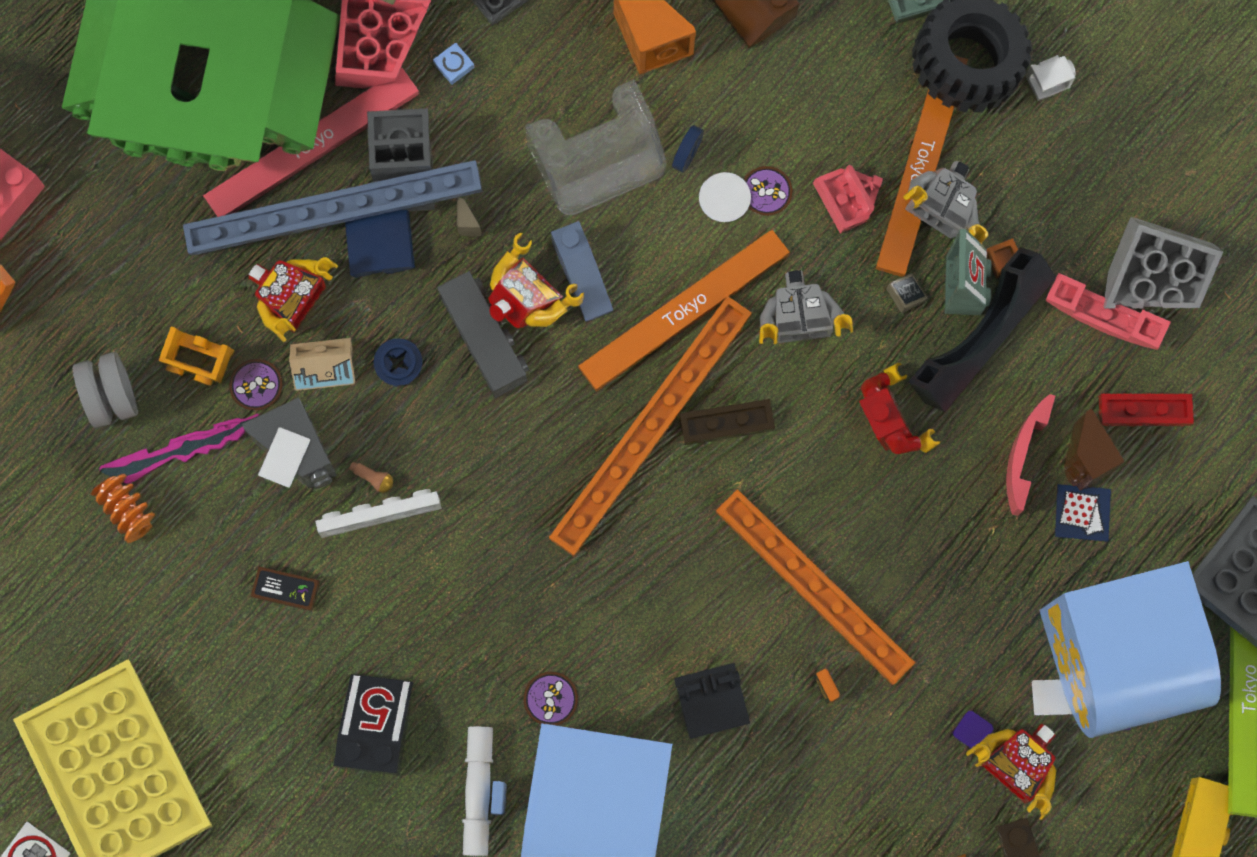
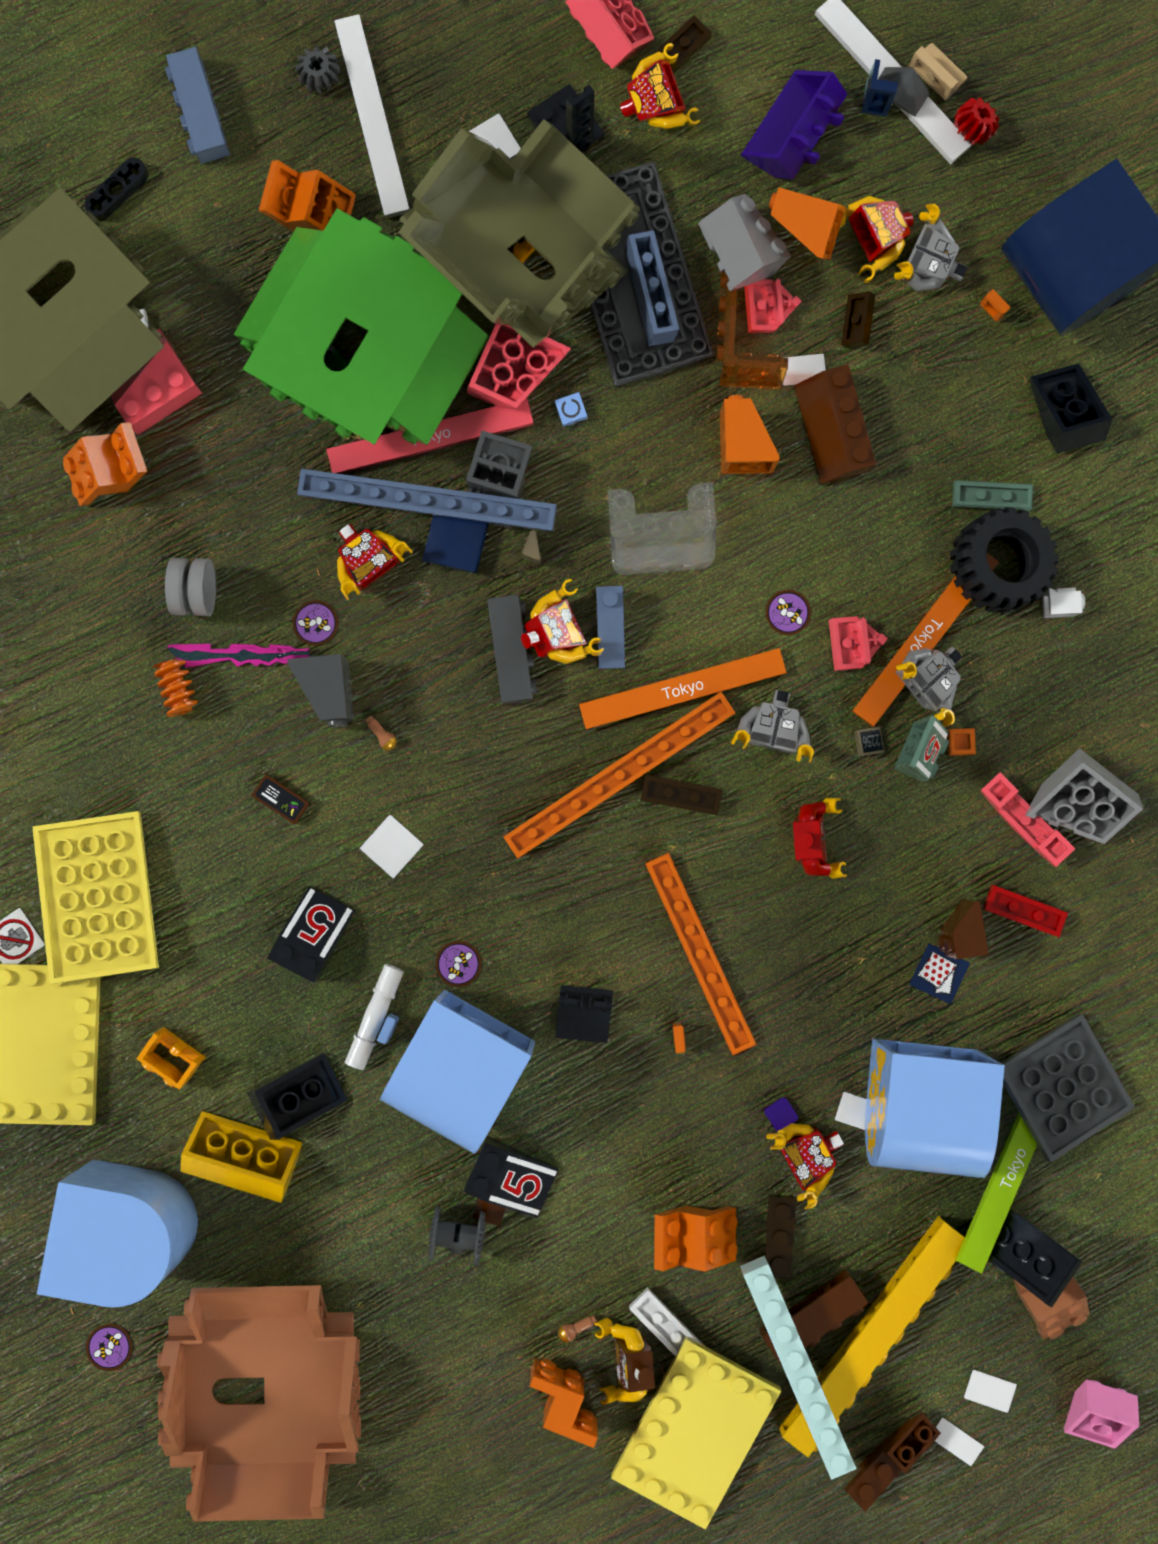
camera: 25 degrees right, 10 degrees up
light orange window [158,326,235,386] -> none
white sticker [258,427,310,488] -> none
tan panel [289,338,355,391] -> none
white plate [315,489,442,538] -> none
dark blue gear [374,338,423,387] -> none
dark blue piece [672,125,704,173] -> none
white sticker [699,172,751,222] -> none
black arch [909,247,1056,412] -> none
coral slope [1006,394,1055,516] -> none
none -> white sticker [360,815,423,878]

